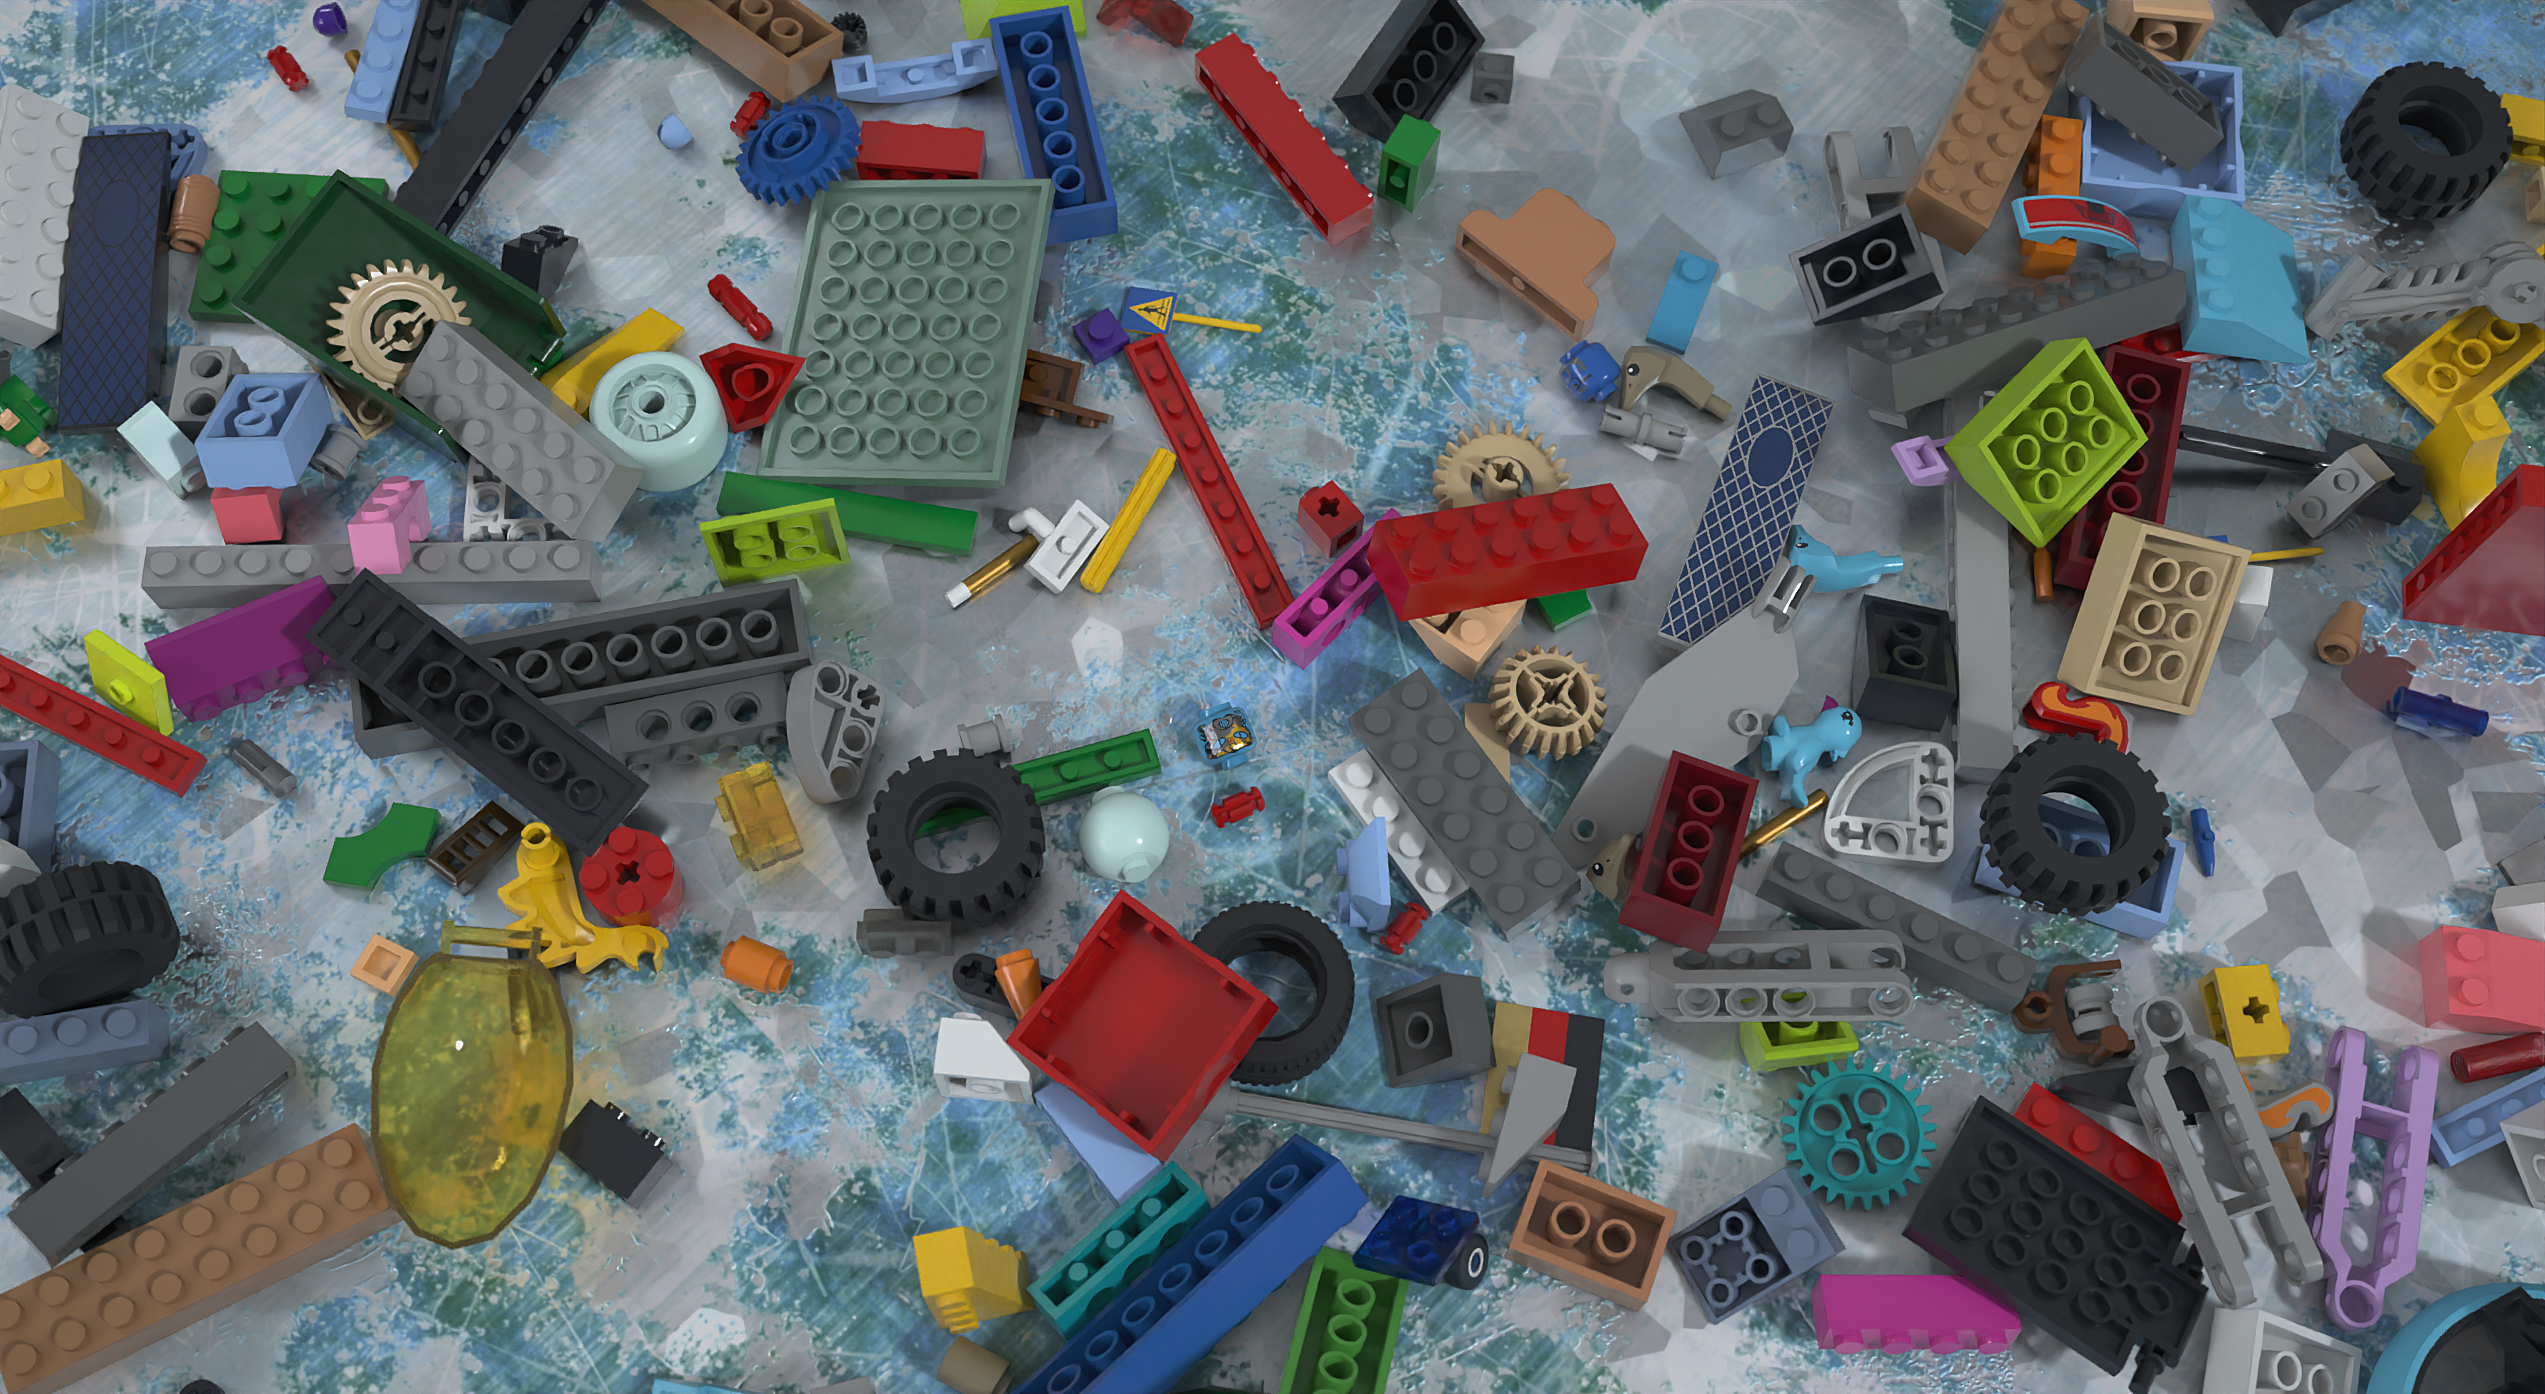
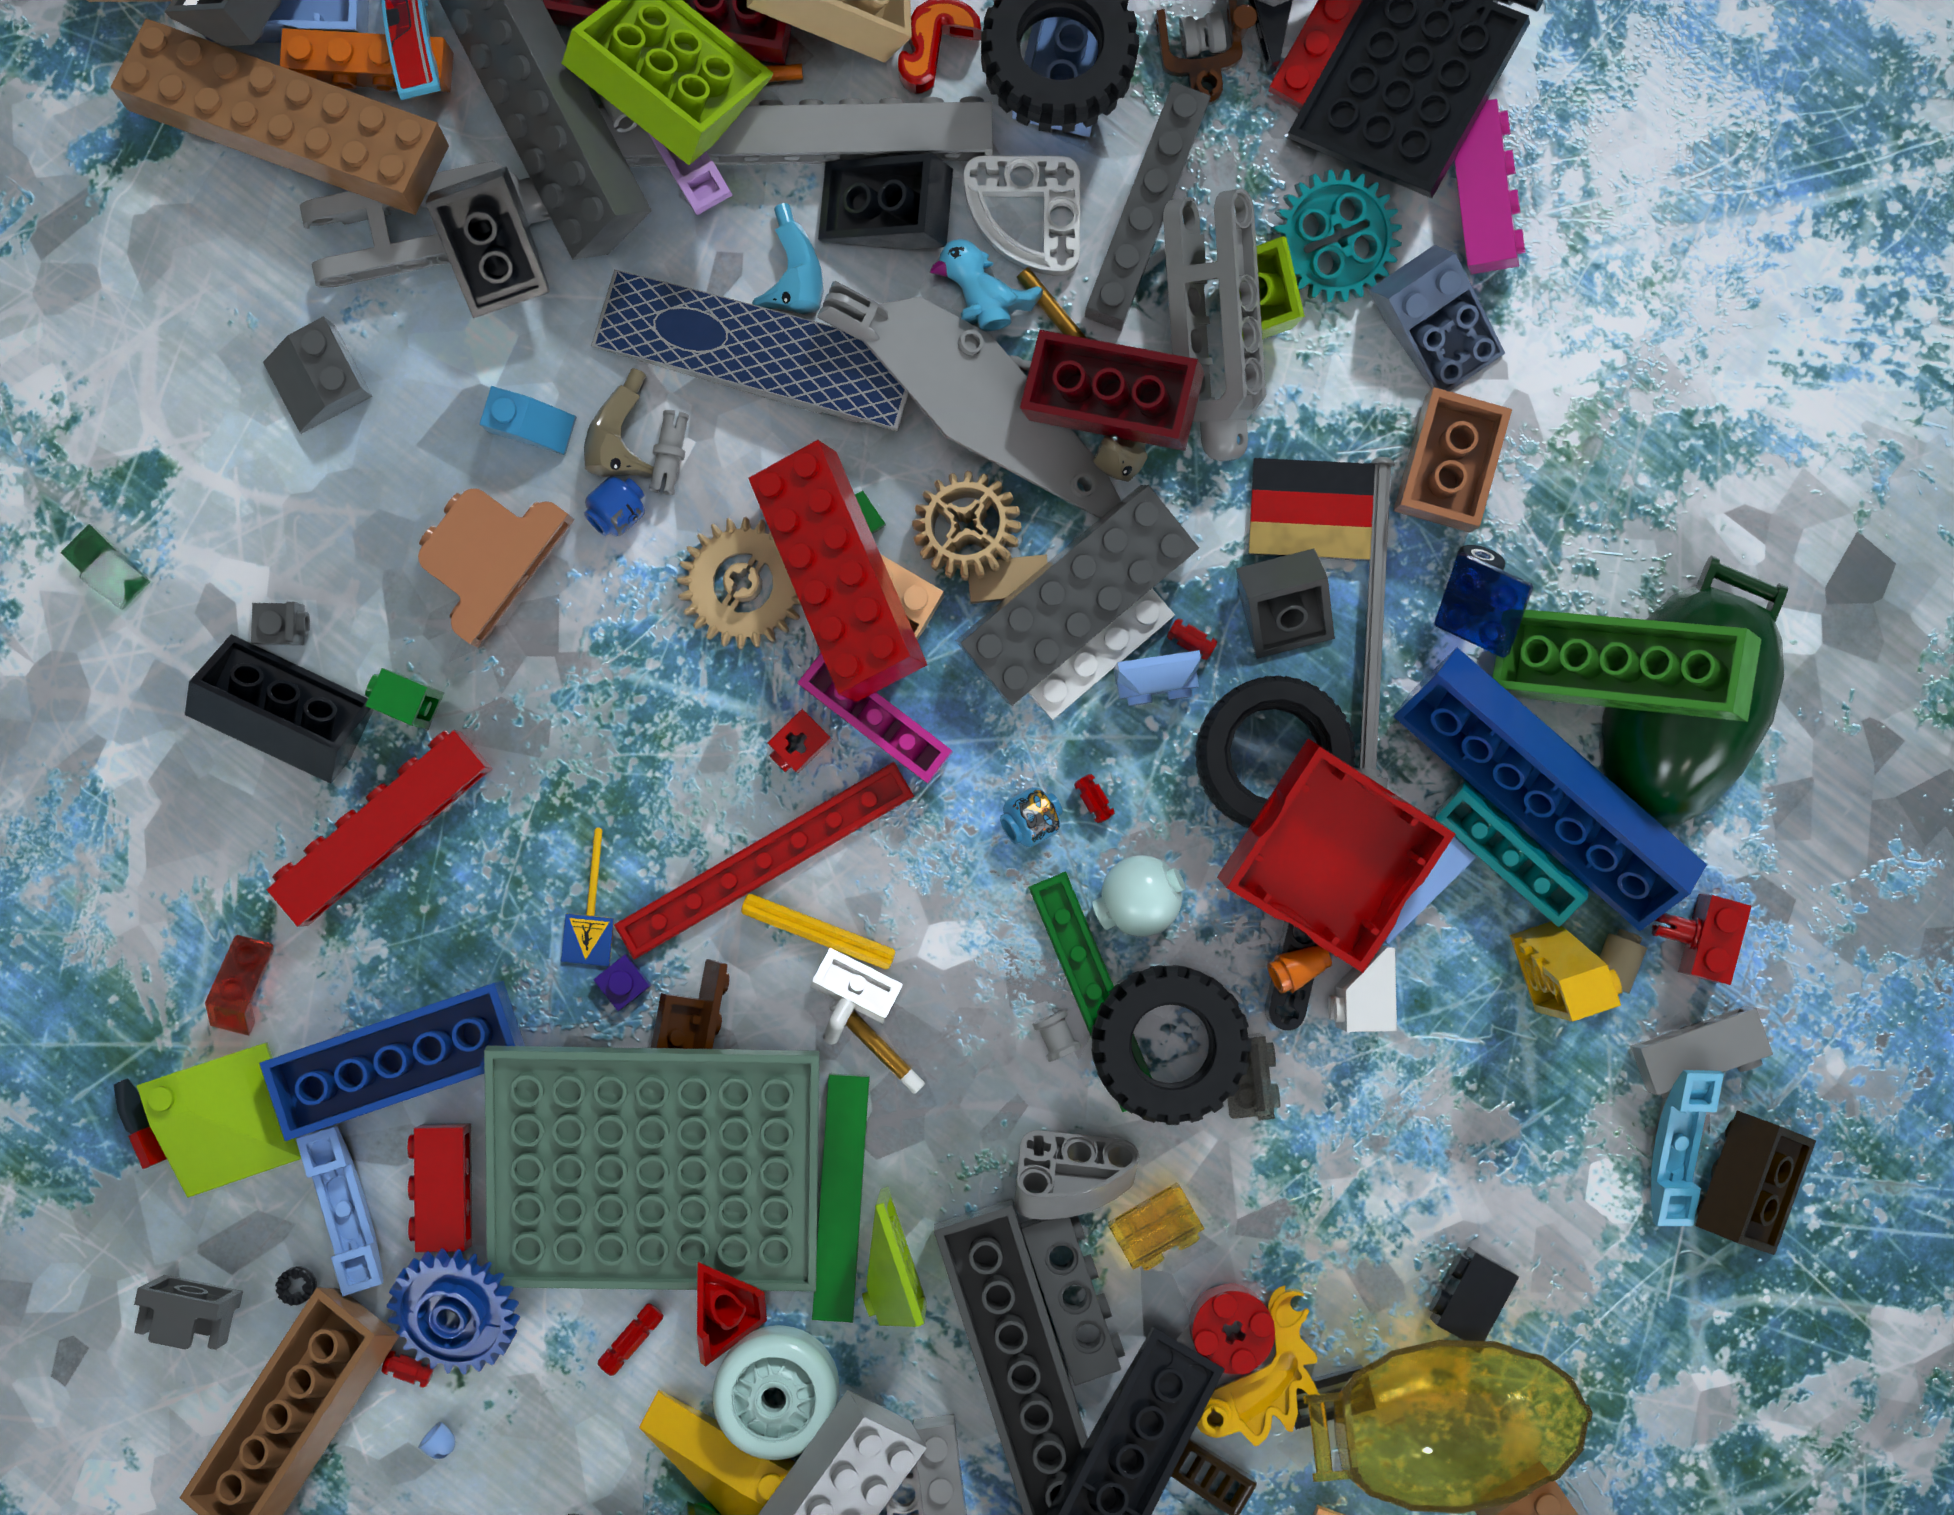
camera: 90 degrees left, 20 degrees up
orange brick [720,935,794,994] -> none
light grey slope [1477,1052,1577,1199] -> none

